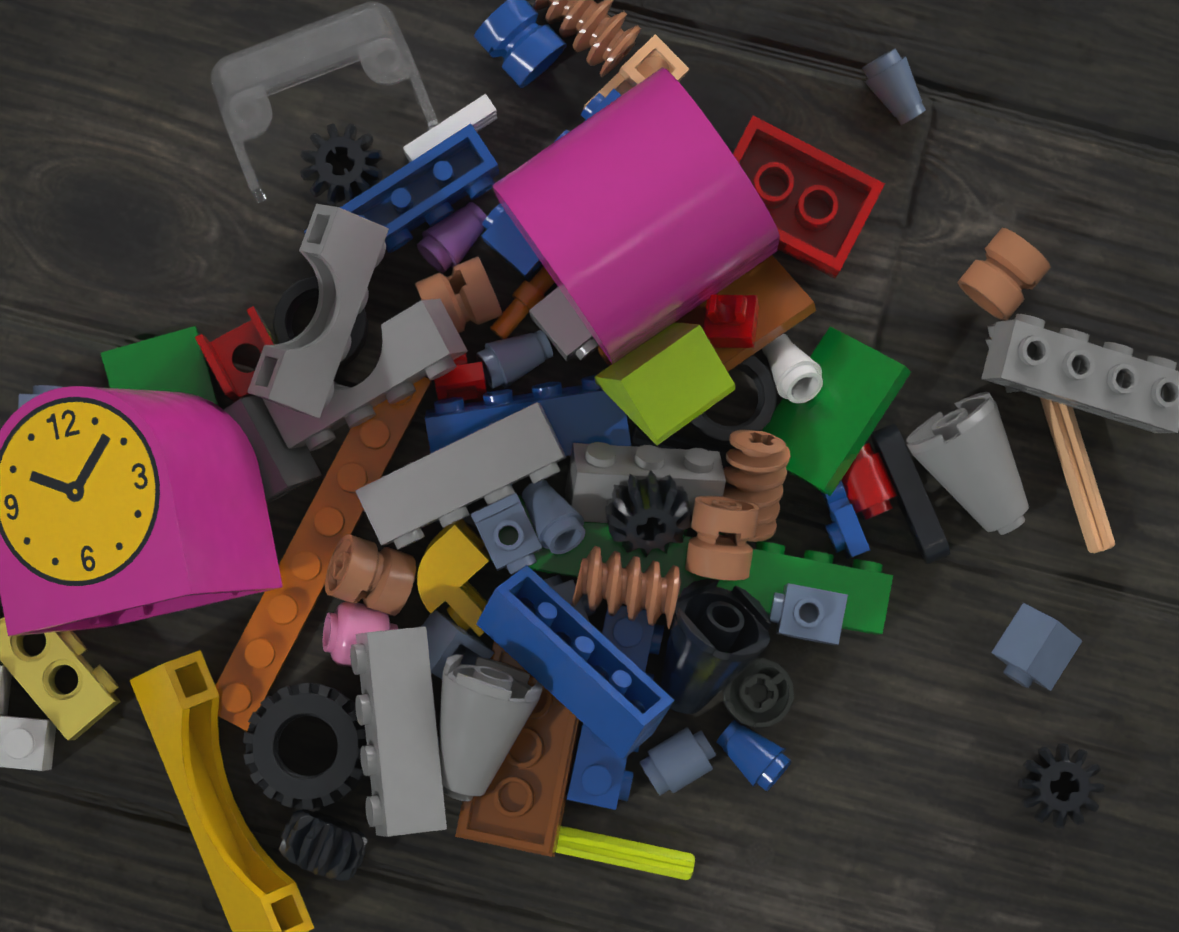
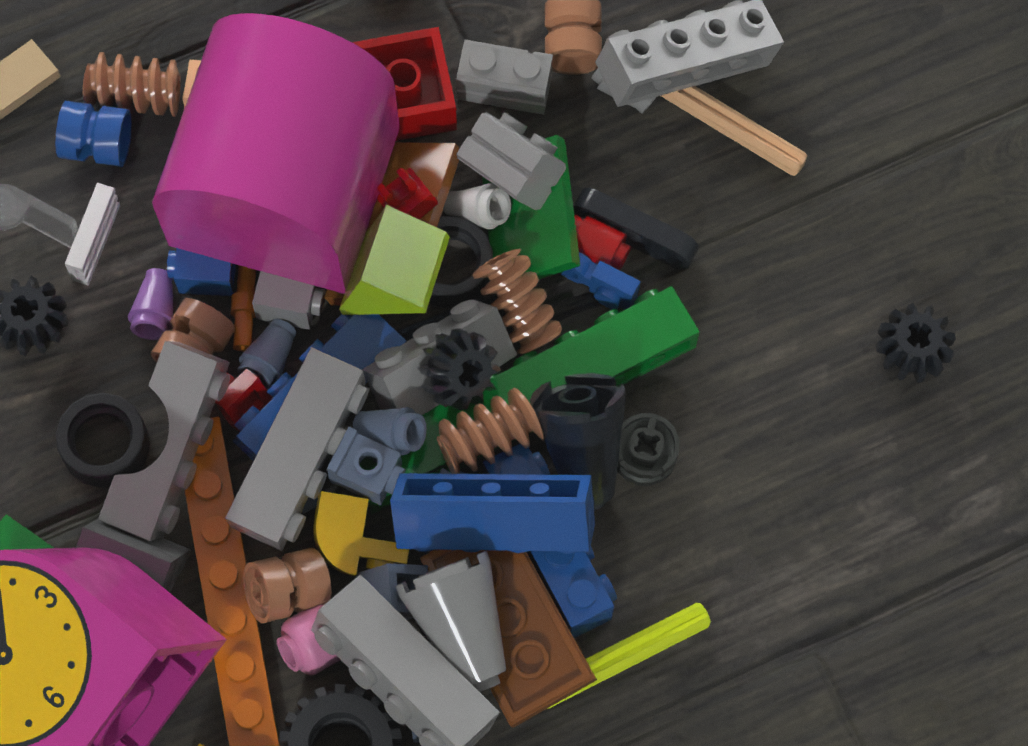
camera: 35 degrees left, 15 degrees down
red piece [195,306,276,402] -> none
light grey arch [247,204,389,418] -> none
blue brick [304,123,499,253] -> none
sand blue brick [639,727,717,796] -> none
nougat wheel [685,496,759,581] -> none
blue cone [716,720,792,791] -> none
sand blue brick [769,583,848,645] -> none
light grey cone [906,392,1029,535] -> none
sand blue brick [992,603,1082,691] -> none
none -> light grey brick [456,40,553,115]
none -> light grey brick [457,112,566,211]

